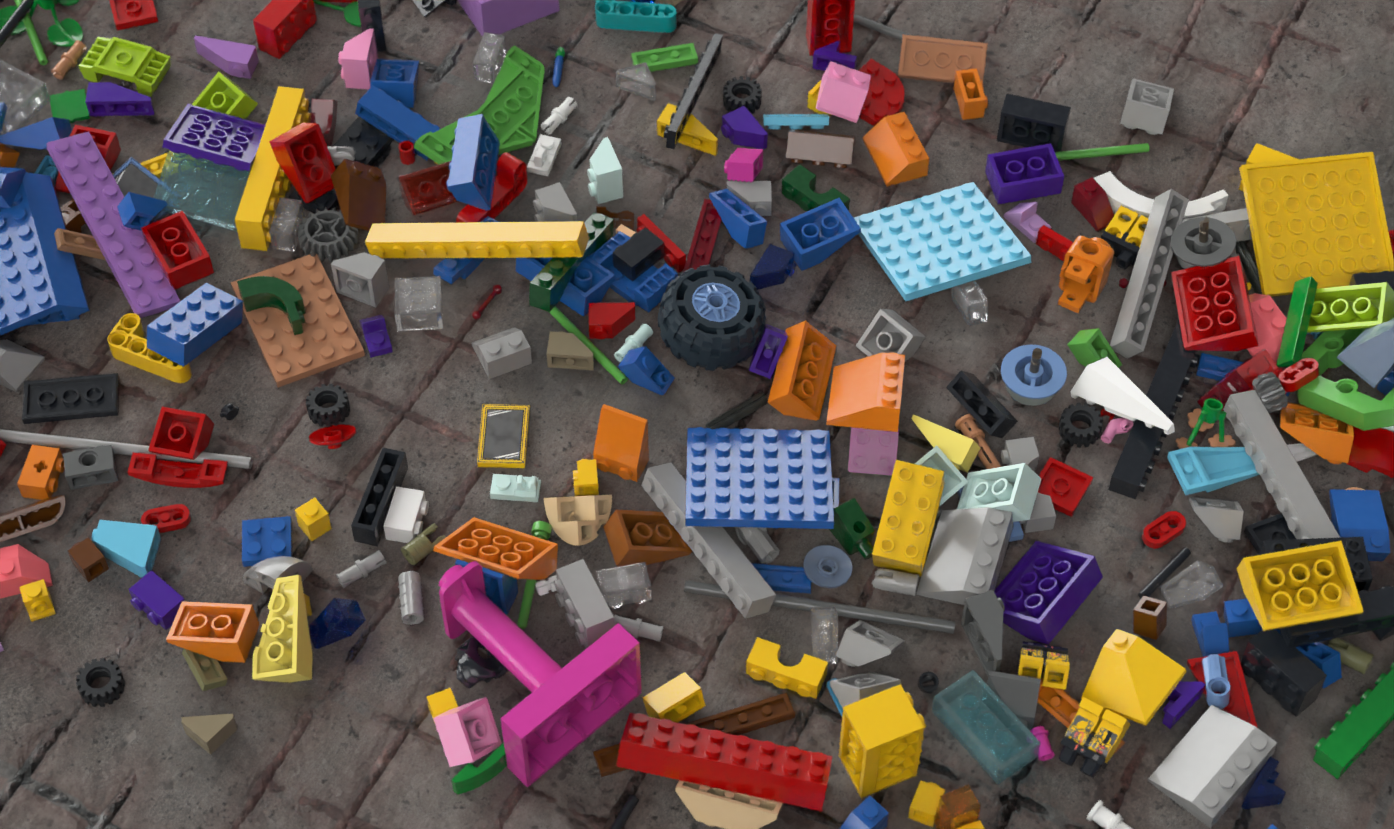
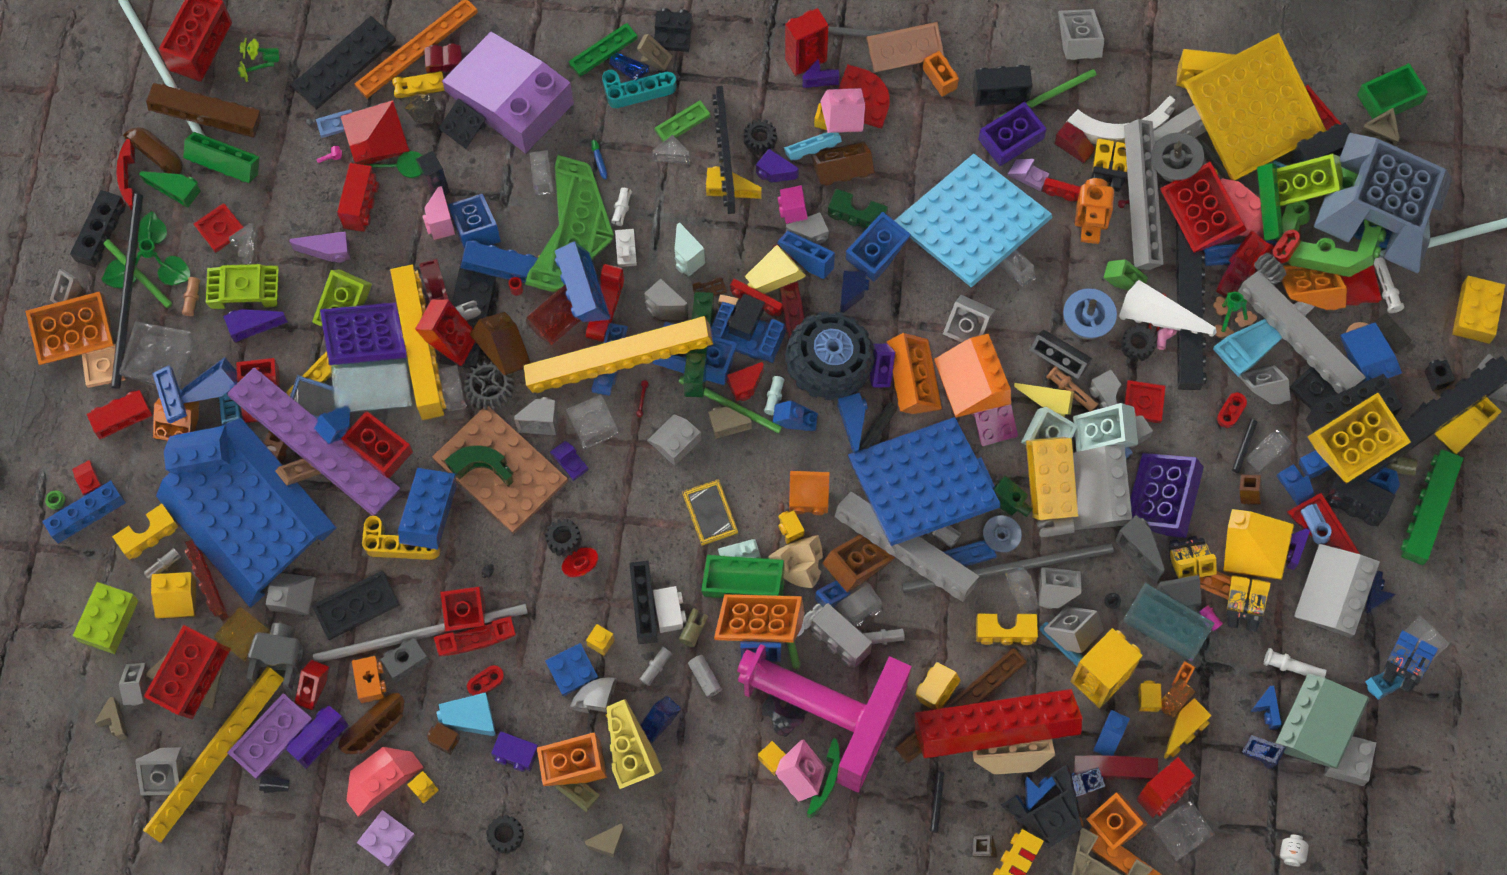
camera: 20 degrees left, 15 degrees up
green piece [49,89,90,124] -> none
orange slope [863,112,929,187] -> none
none -> clear slope [229,223,257,265]
none -> green slope [701,555,784,598]
none -> light yellow slope [745,245,806,294]
none -> blue slope [815,580,851,608]
none -> blue slope [837,393,868,454]
none -> orange piece [1171,661,1195,691]

